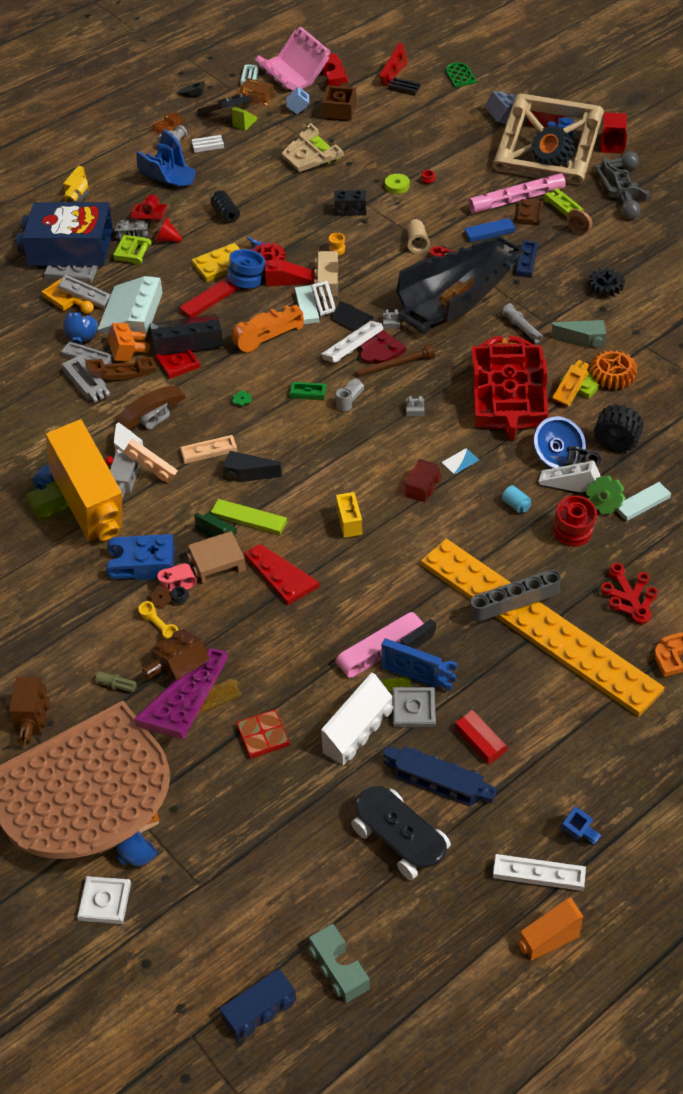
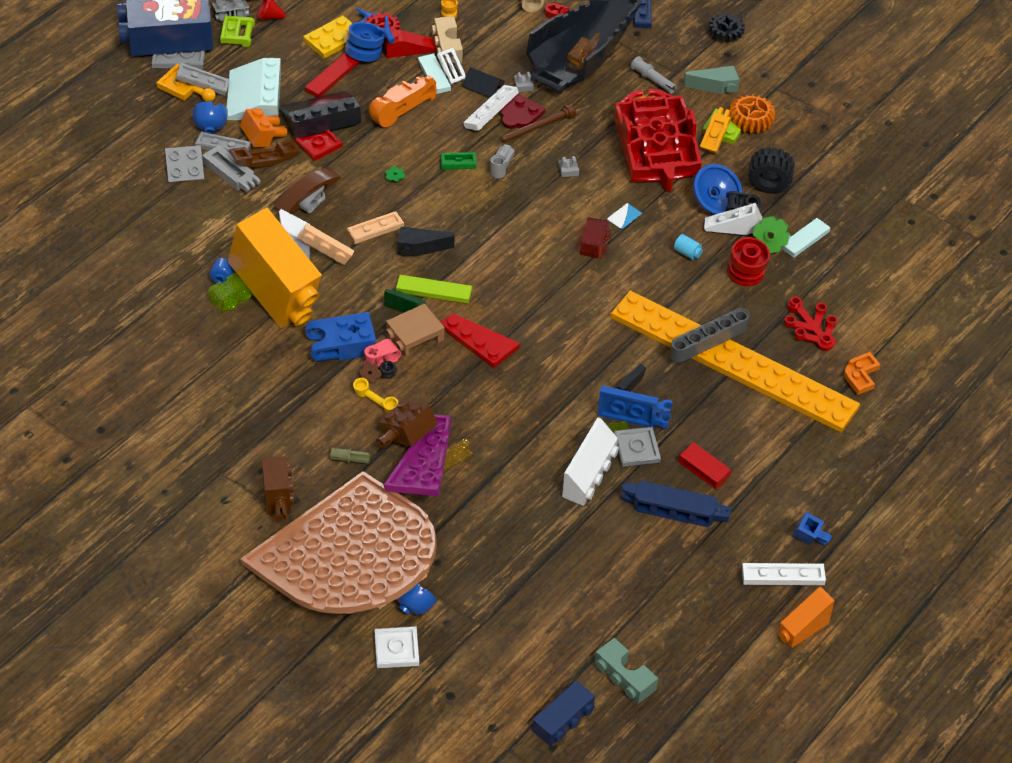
camera: 15 degrees left, 0 degrees up
tile [236,709,290,759] -> none
bright pink beam [335,612,424,678] -> none
yellow brick [336,492,362,538] -> none
black piece [351,786,451,881] -> none
none -> light grey hinge [165,145,204,182]
none -> blue bar [377,16,395,43]

